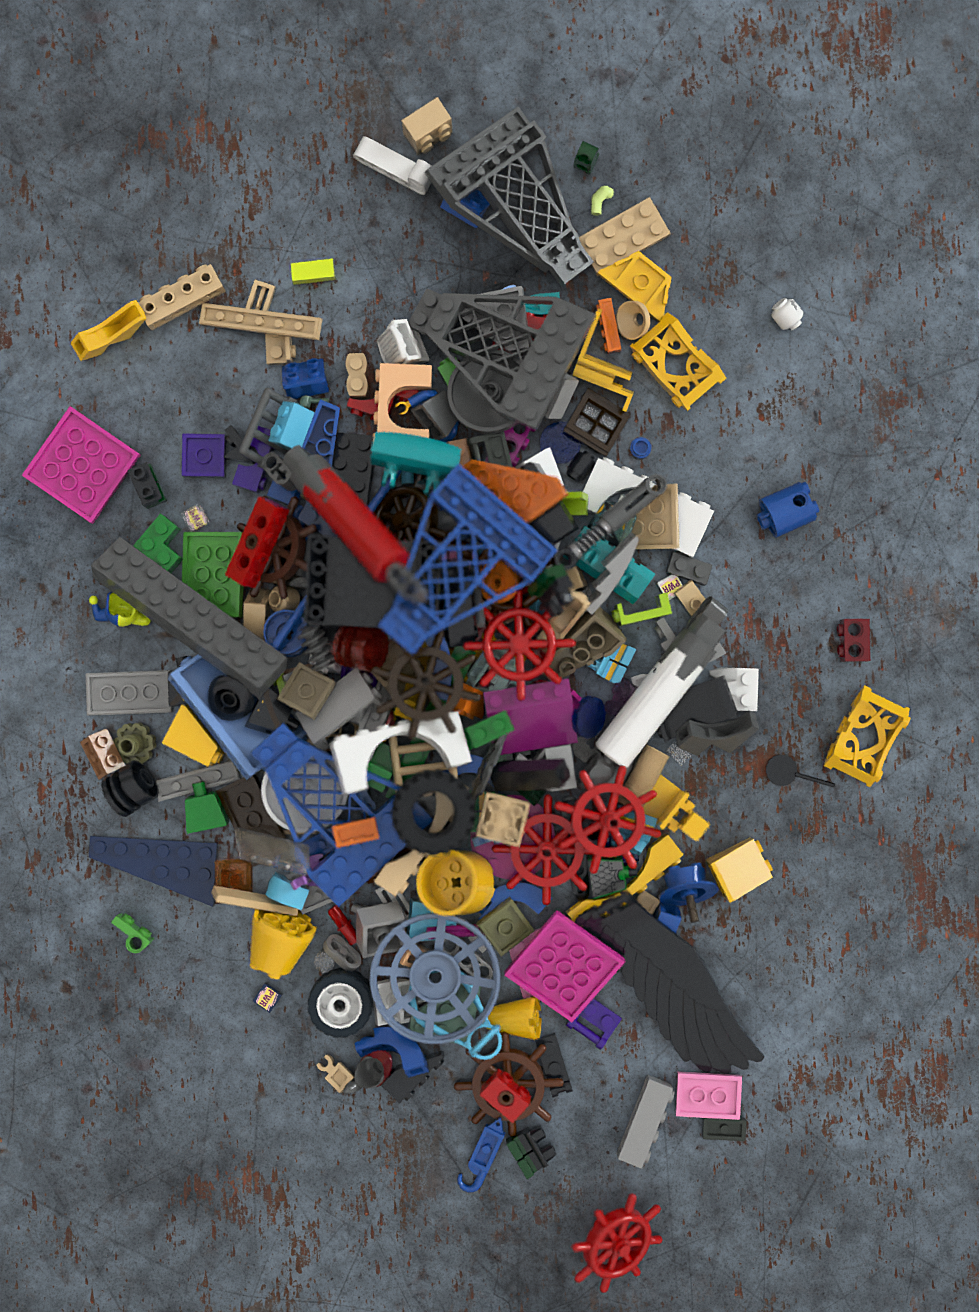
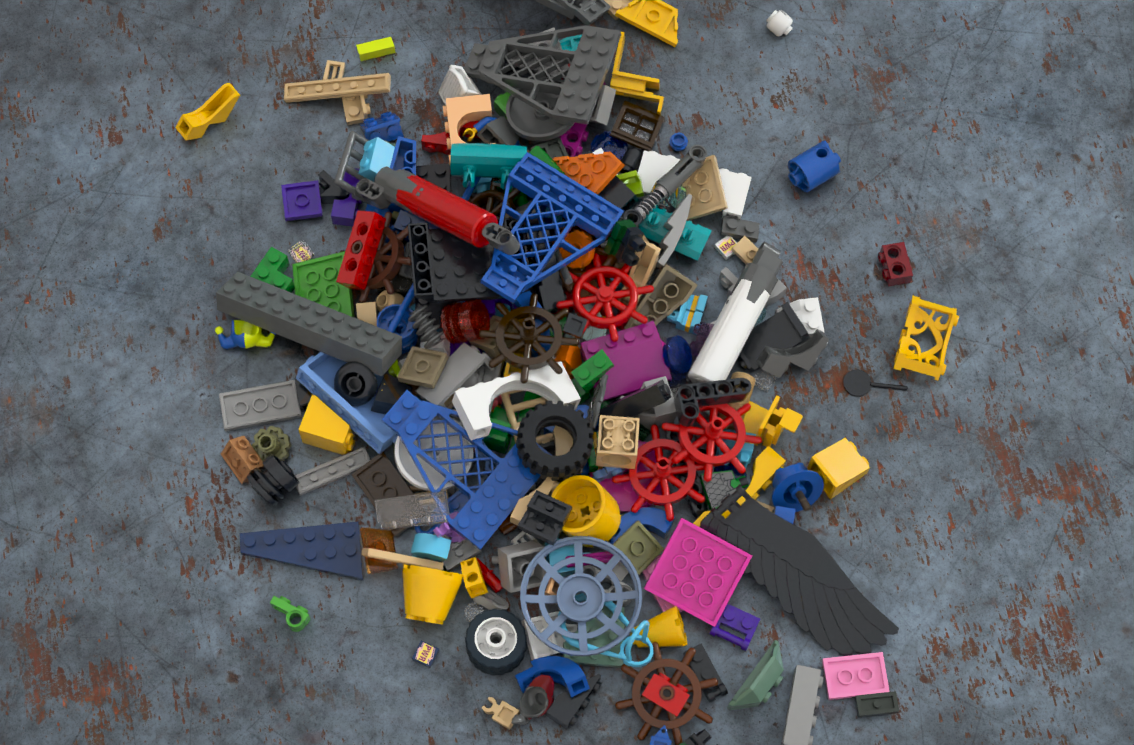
camera: 10 degrees left, 20 degrees down
dark pink plate [22,406,141,524] -> none
black hips [127,462,167,509] -> none
tan brick [138,264,226,330] -> none
green torso [185,781,229,834] -> none
orange plate [332,816,380,848] -> none
tan brick [346,353,369,400] -> none
orange piece [596,298,621,354] -> none
lime panel [611,593,672,627] -> none
tan piece [616,301,650,340] -> none
yellow fence [630,312,727,411] -> none
none -> yellow leg [460,557,488,599]
none -> black slope [518,490,572,546]
none -> green slope [529,145,565,175]
none -> black tile [562,313,587,339]
none -> black beam [674,378,752,427]
none -> sand green wedge [727,640,784,710]

